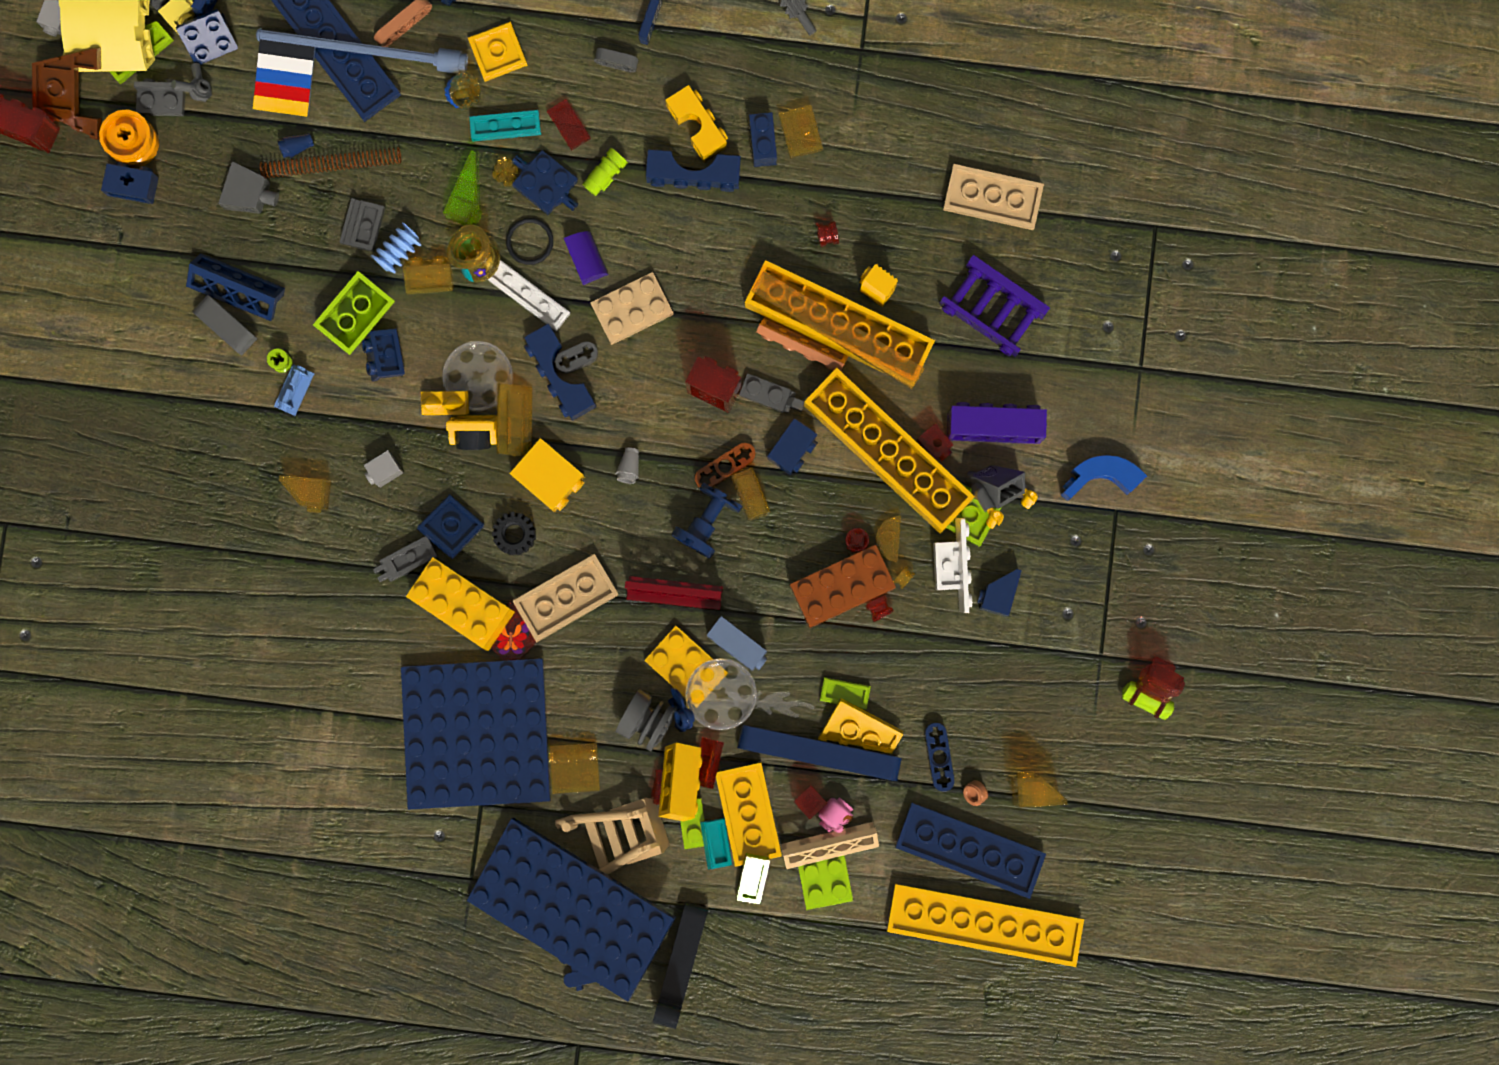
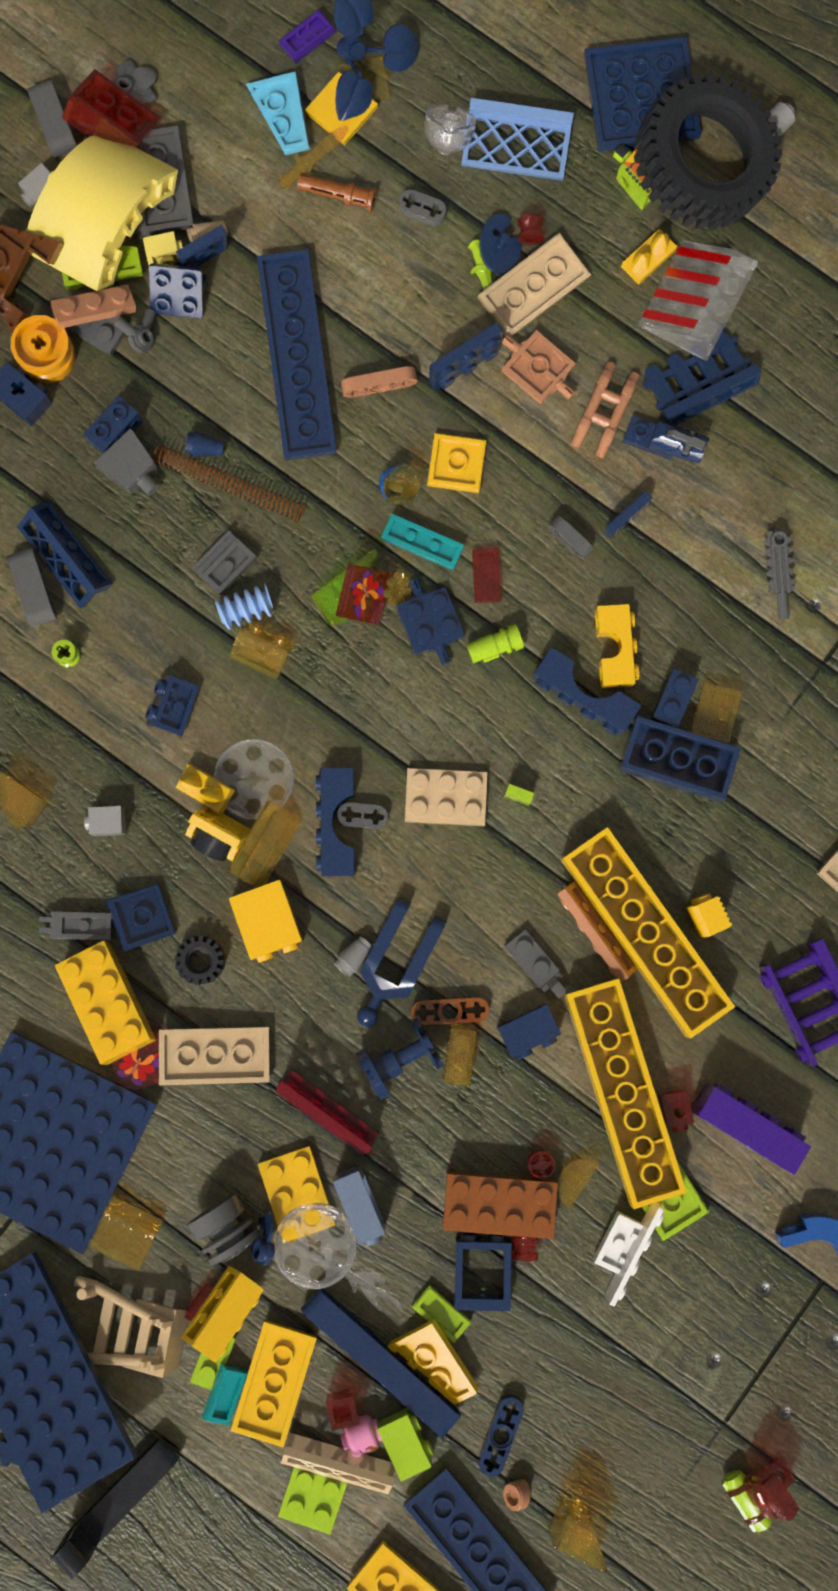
camera: 25 degrees right, 0 degrees up
flag [253,28,468,117] -> none
medium blue hinge [274,364,314,416] -> none
lime slope [313,271,395,355] -> none
clear yellow hat [447,224,500,282] -> none
white tile [483,257,570,332] -> none
black piece [506,218,553,265] -> none
dark purple brick [564,231,609,285] -> none
clear red brick [685,356,741,413] -> none
clear red tile [699,737,724,789] -> none
tile [736,853,770,904] -> none
clear yellow tile [751,271,925,390] -> none
clear red wheel [816,221,839,247] -> none
clear yellow bush [893,566,915,589] -> none
dark grey torso [966,465,1038,529] -> none
dark blue slope [977,569,1022,617] -> none
none -> nougat plate [51,284,136,329]
none -> dark blue brick [83,395,143,455]
none -> clear red tile [336,563,392,625]
none -> dark blue piece [357,897,447,1027]
none -> lime brick [377,1408,434,1482]
none -> dark blue window [454,1233,512,1311]
none -> lime tile [504,784,534,805]
none -> dark blue brick [618,716,741,803]

